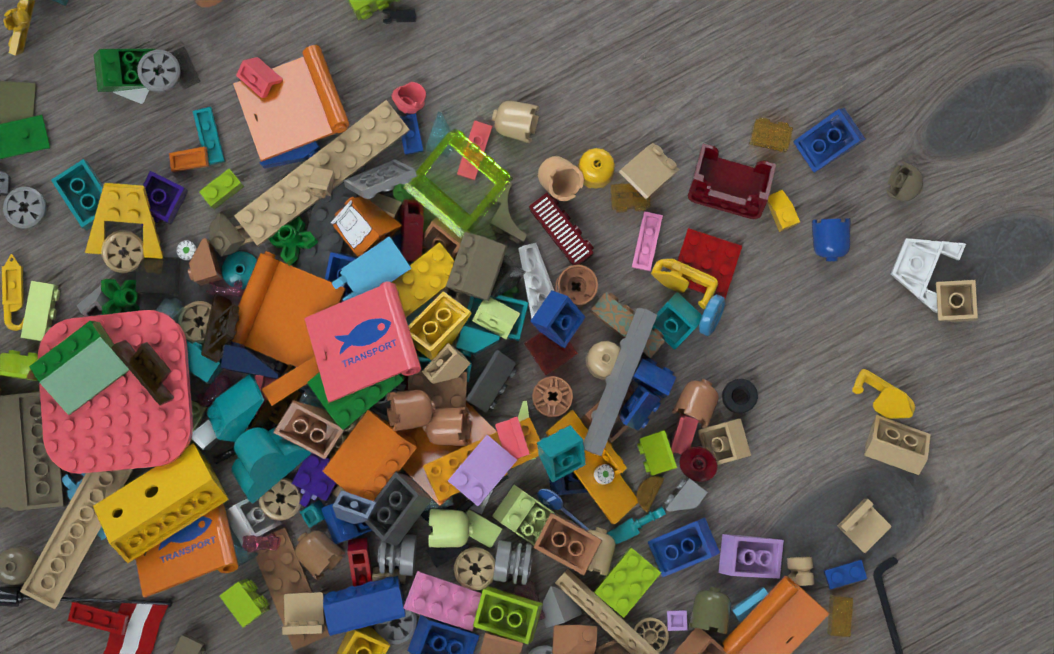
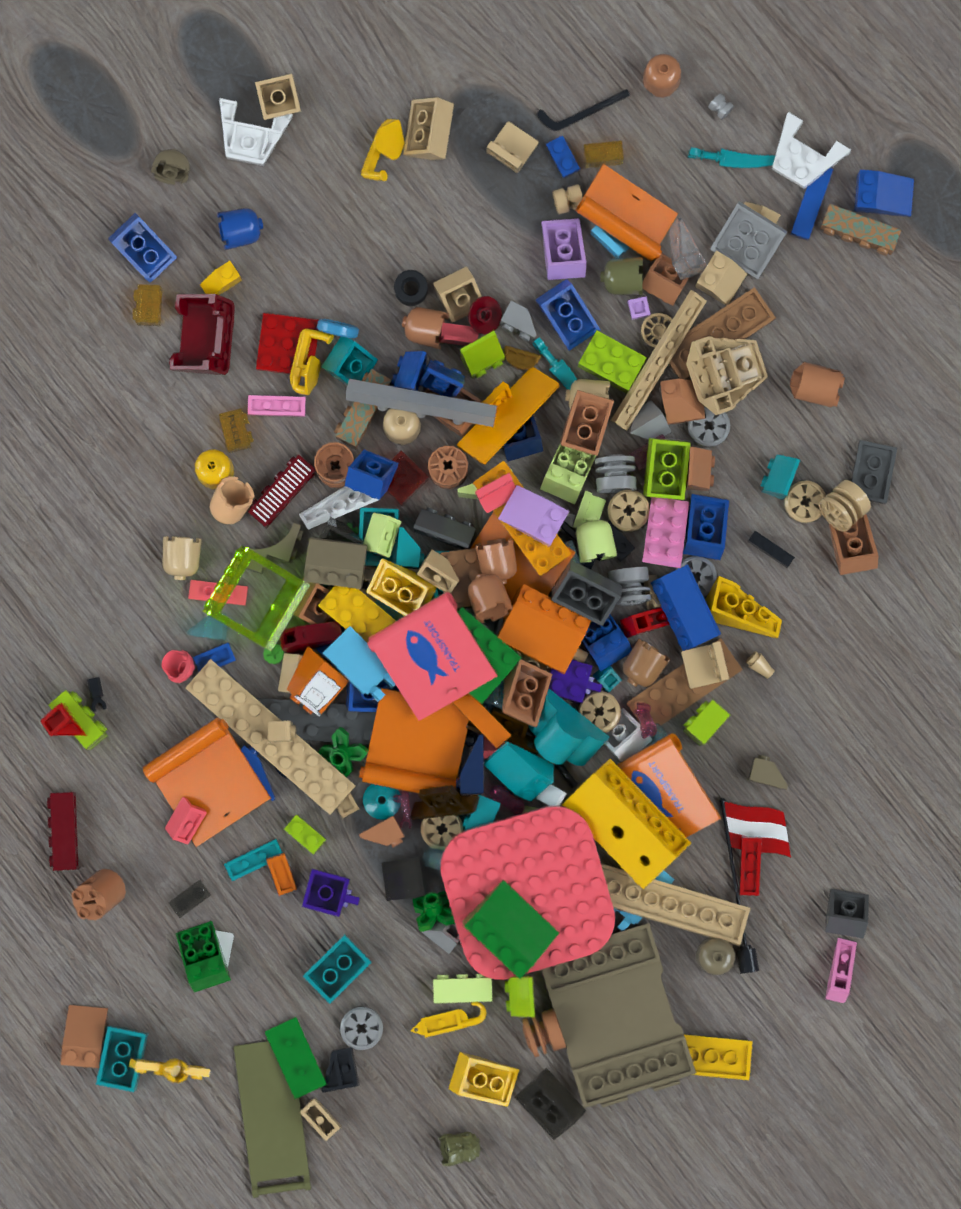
camera: 100 degrees left, 0 degrees up
yellow wing [85,183,164,259] -> none
tan wheel [101,230,144,273] -> none
dark brown bracket [111,340,174,405] -> none
light grey wheel [137,50,181,93] -> none
white tile [177,241,197,260] -> none
dark tan slope [209,212,245,256] -> none
sand blue slope [332,490,377,524] -> none
light grey plate [343,159,417,199] -> none
teal slope [537,425,586,482] -> none
piece [537,489,589,530] -> none
white tile [594,464,614,485] -> none
tan slope [619,143,680,199] -> none

